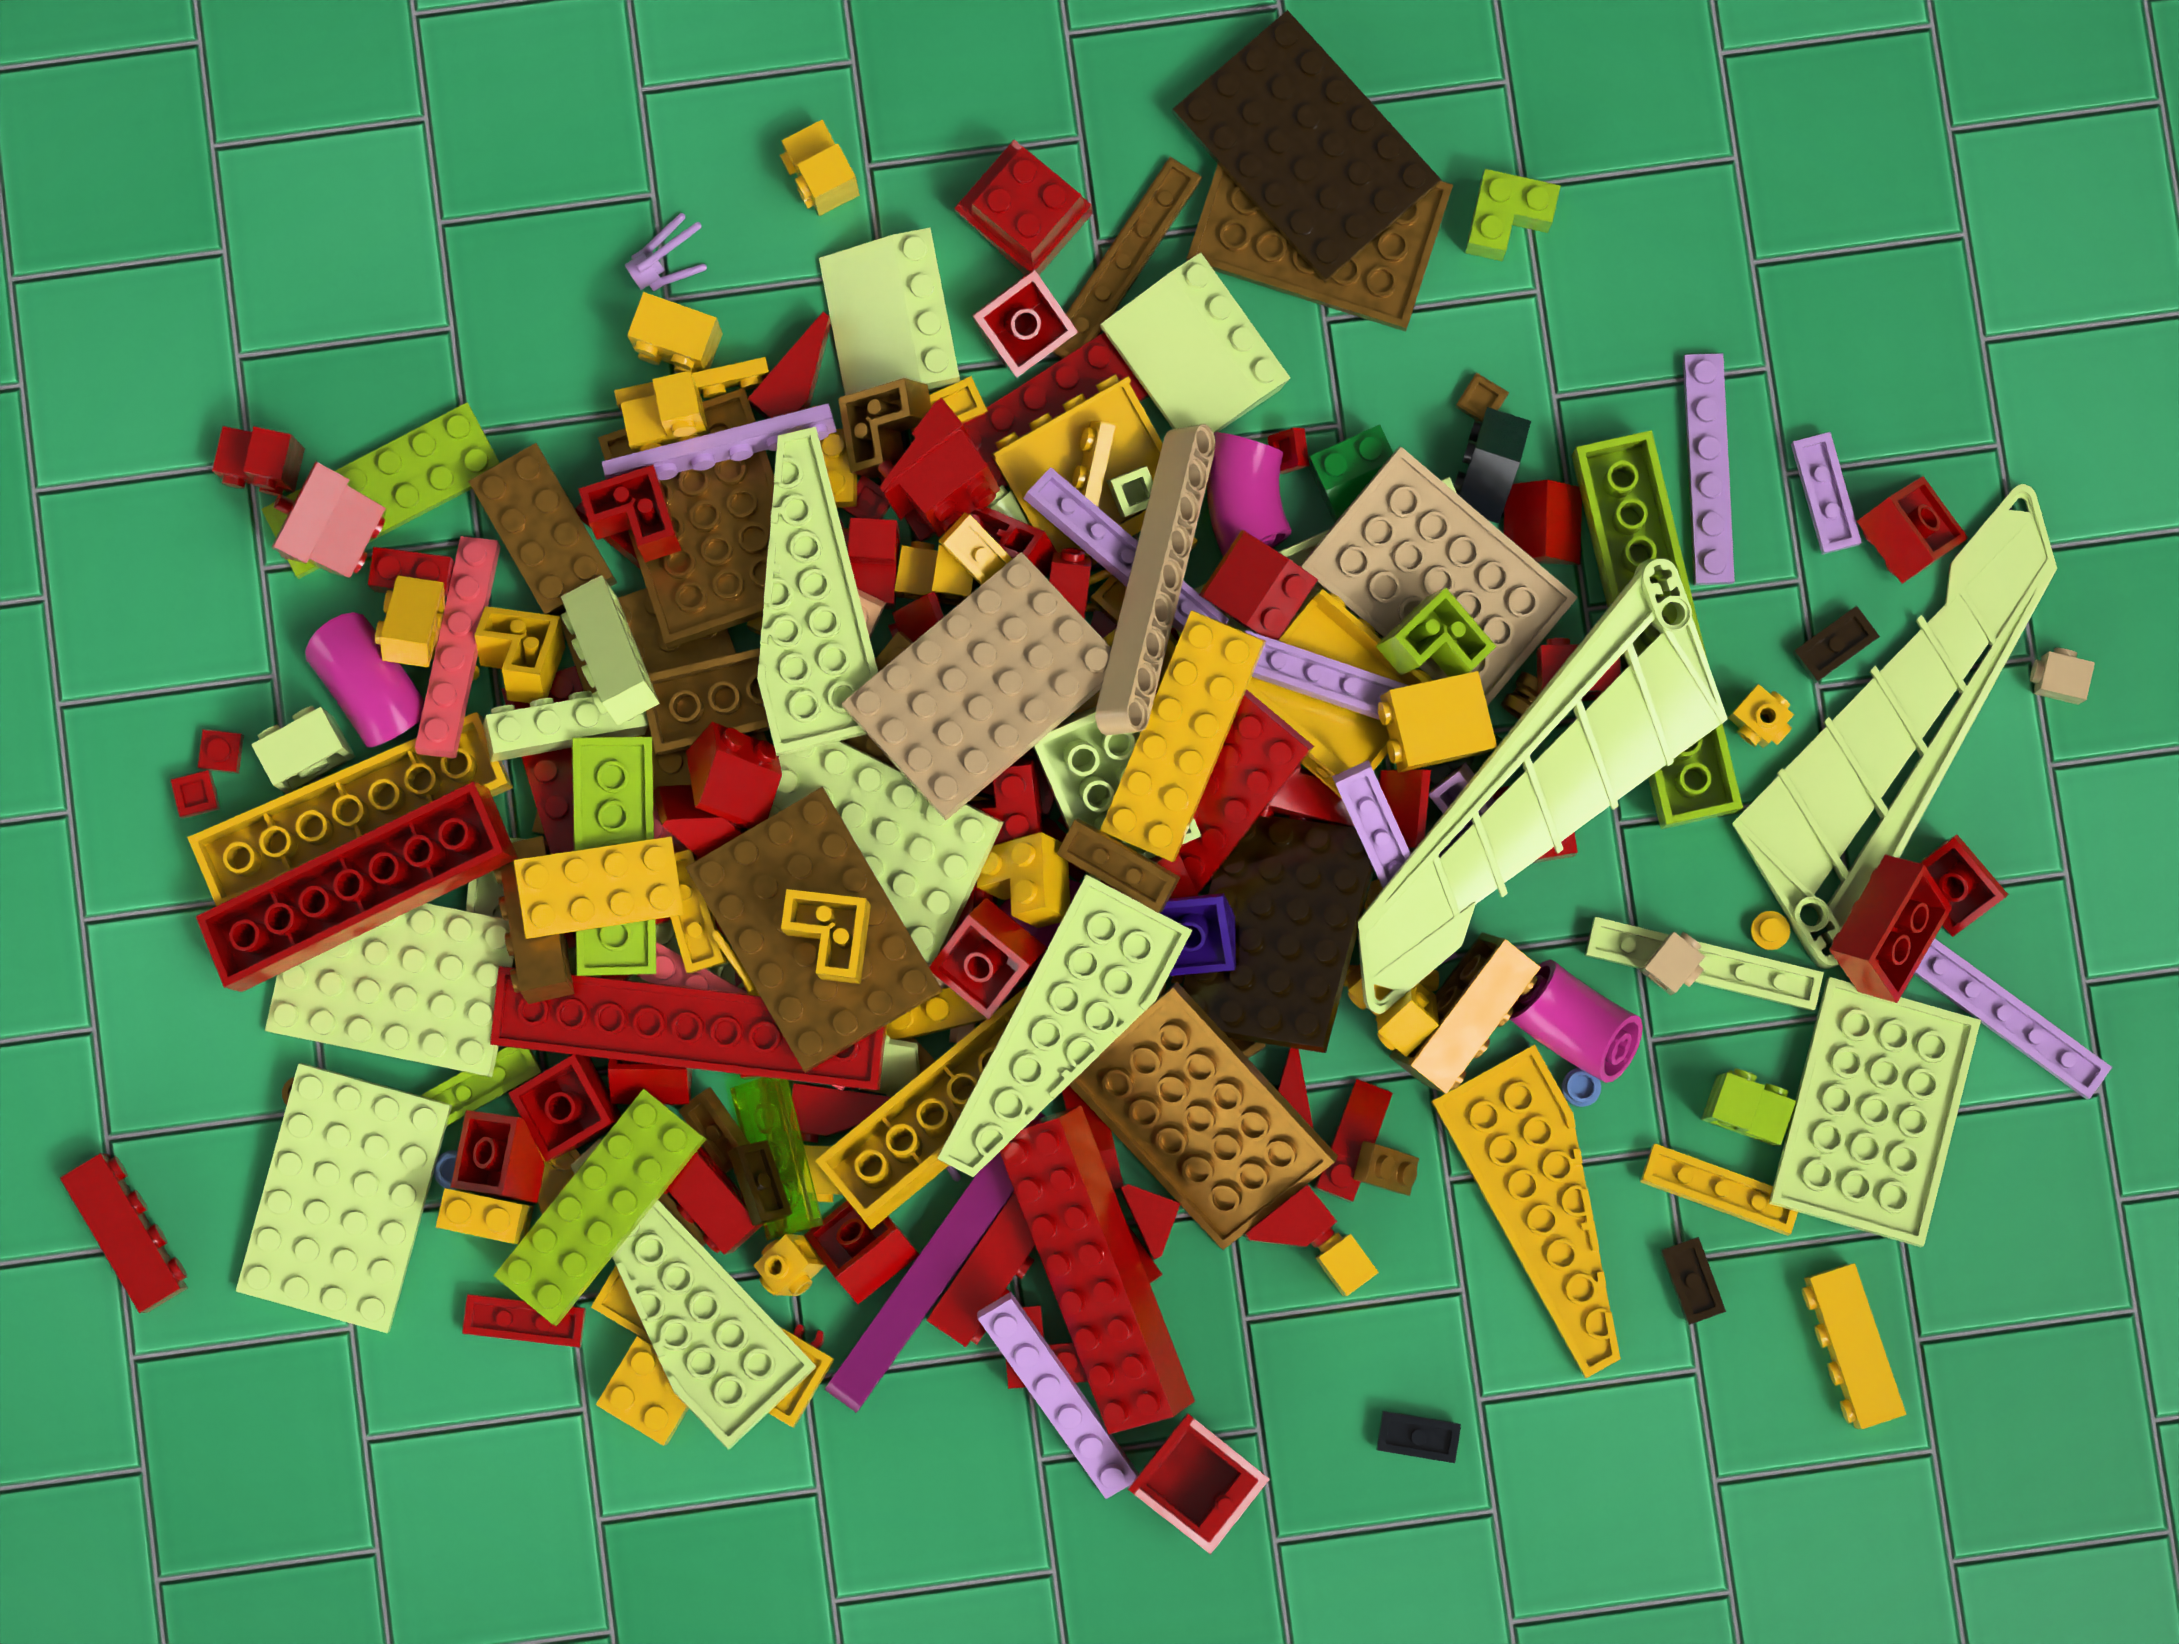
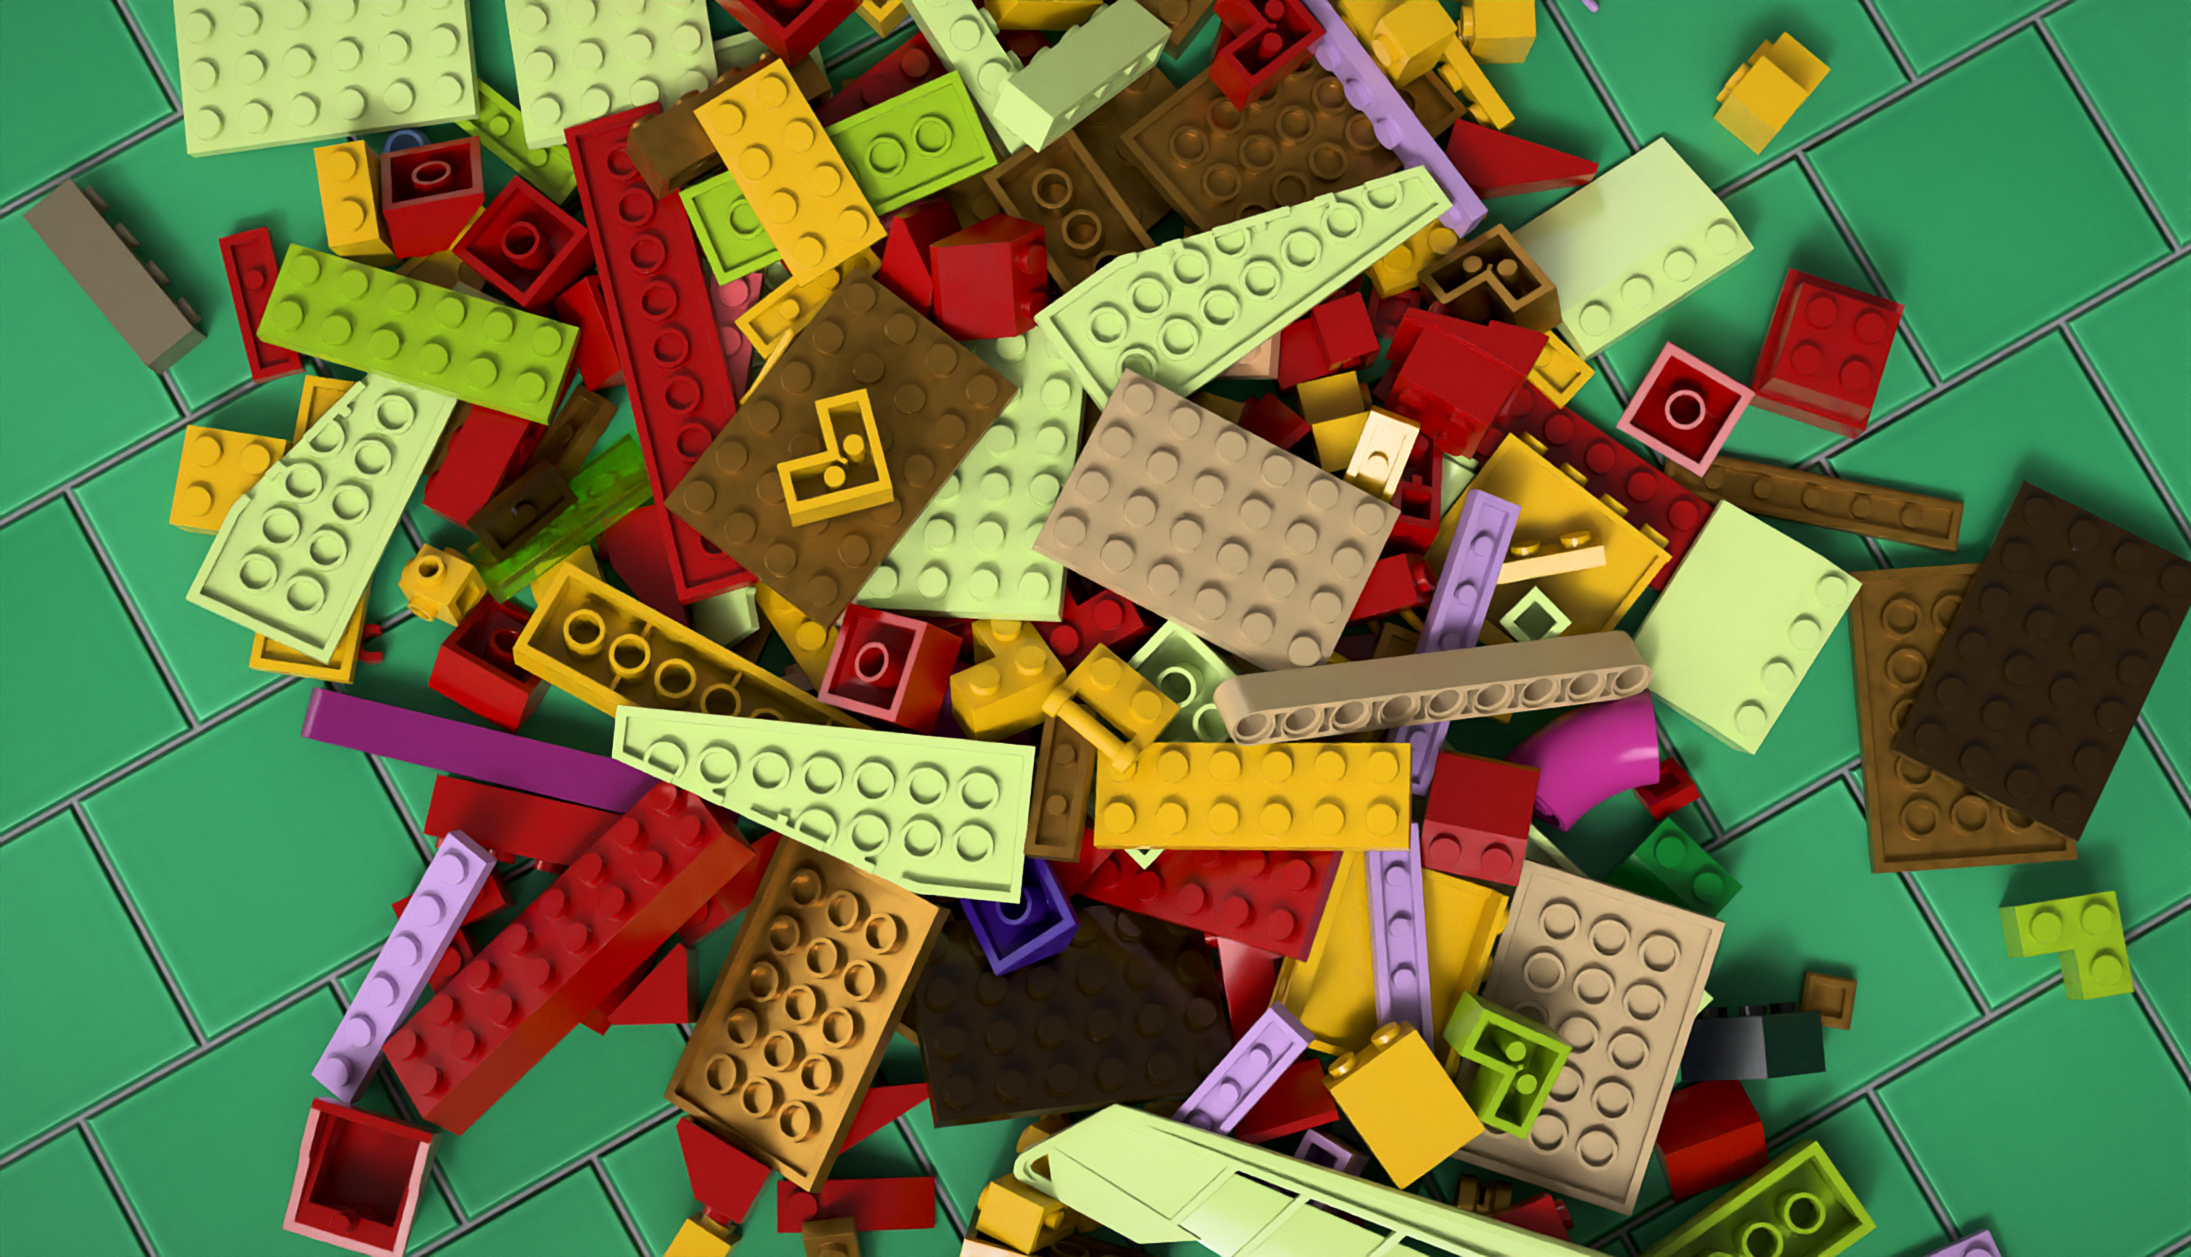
camera: 70 degrees right, 0 degrees up
none -> dark tan brick [23,178,207,375]
none -> yellow plate [1041,642,1181,775]

